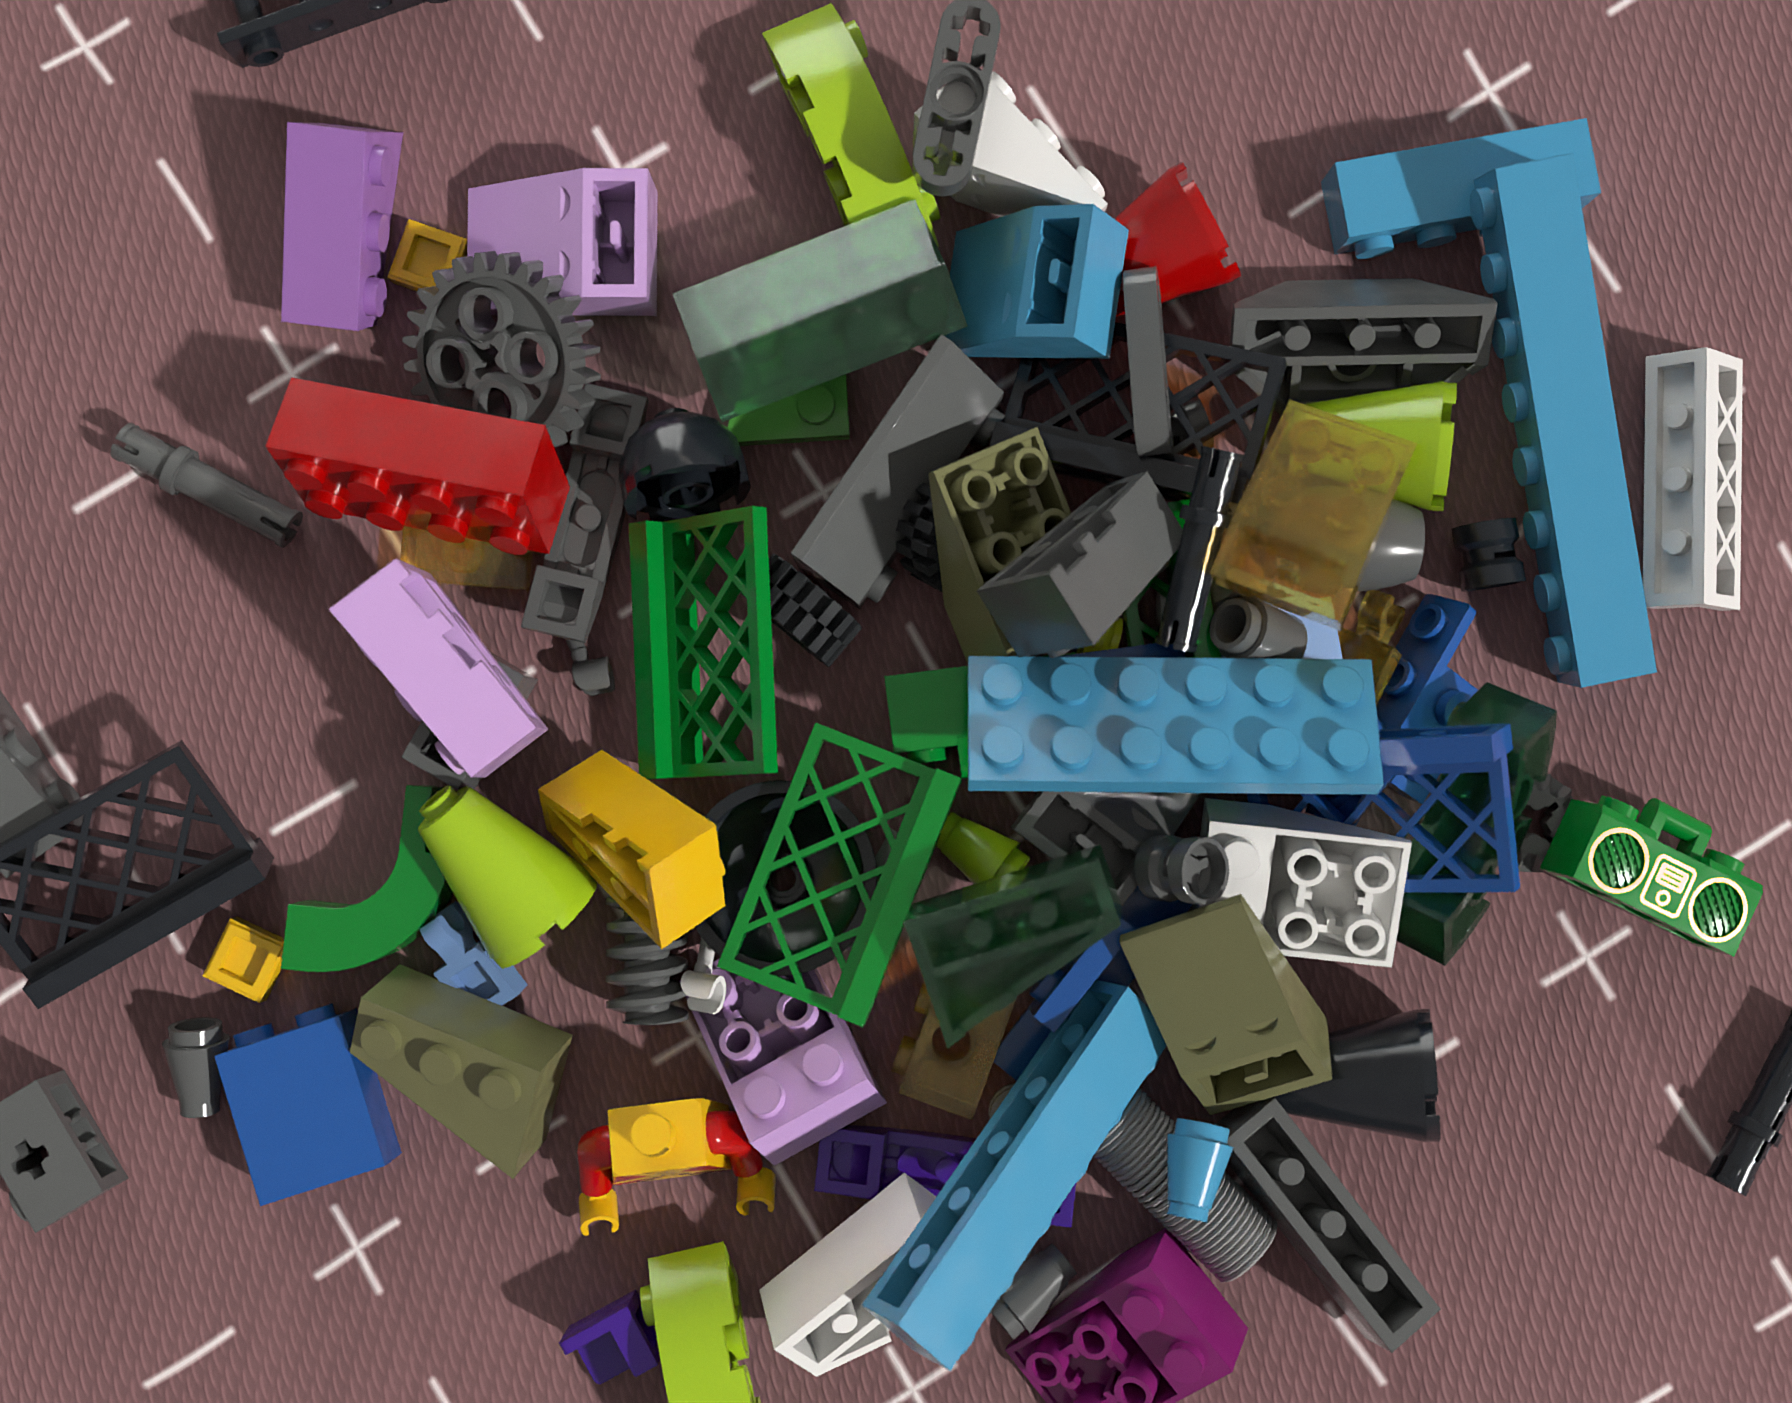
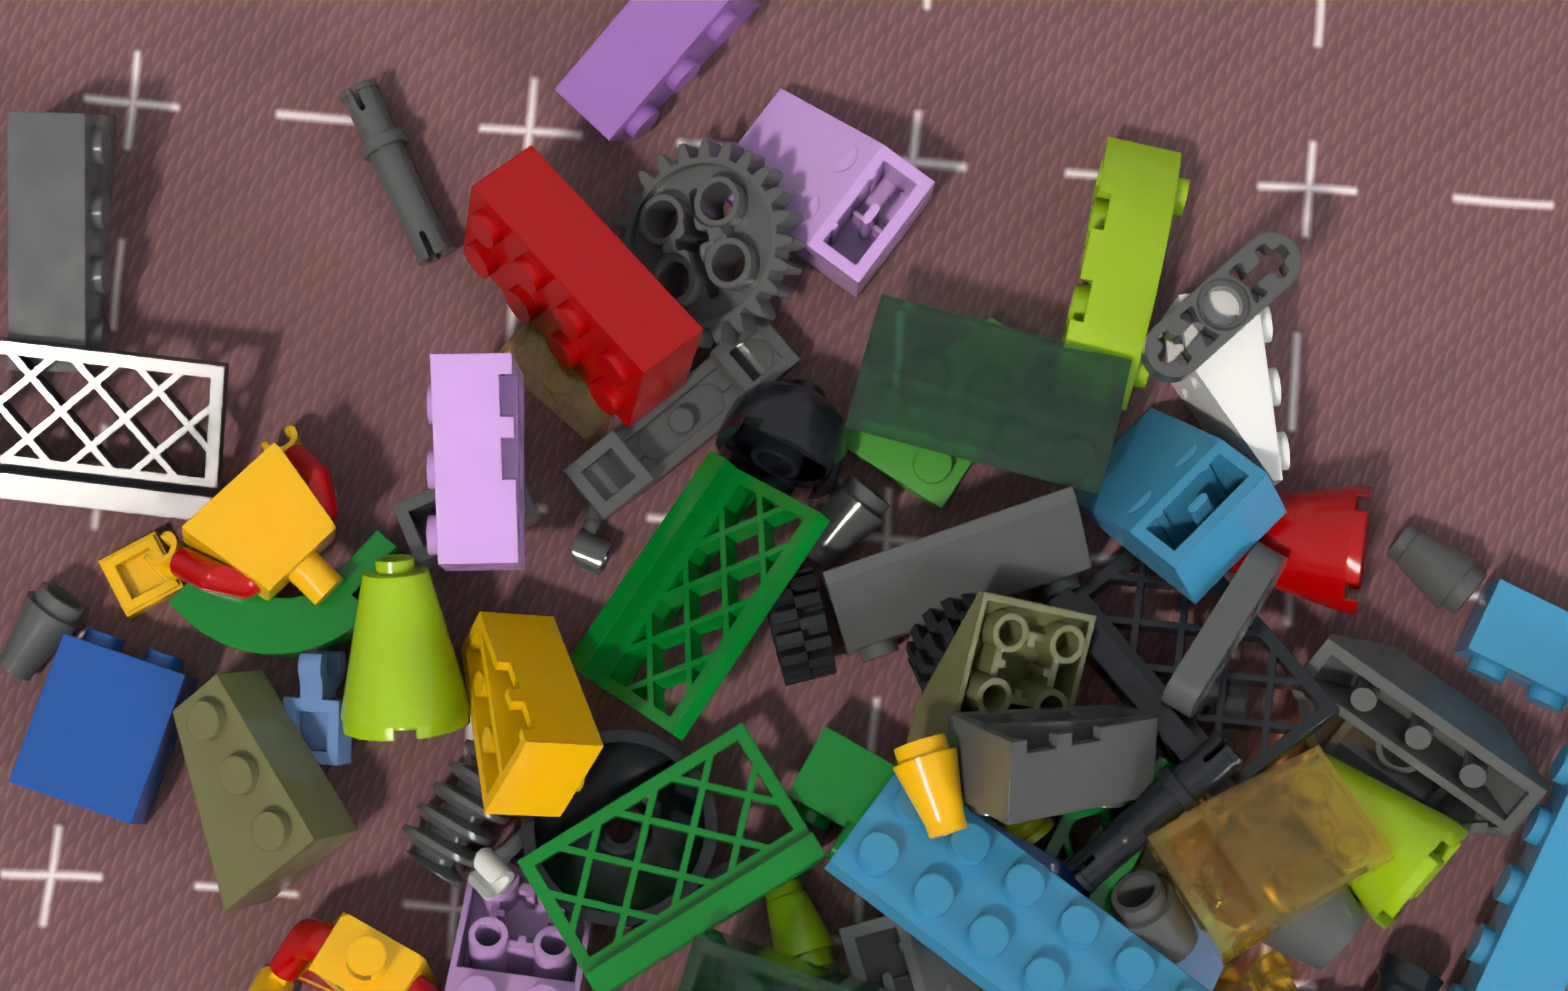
camera: 35 degrees right, 5 degrees down
yellow tile [387,219,467,291] -> none
none -> yellow torso [144,425,344,606]
none -> dark grey cone [808,473,890,570]
none -> yellow cone [892,733,968,840]
none -> dark grey cone [1387,524,1487,615]

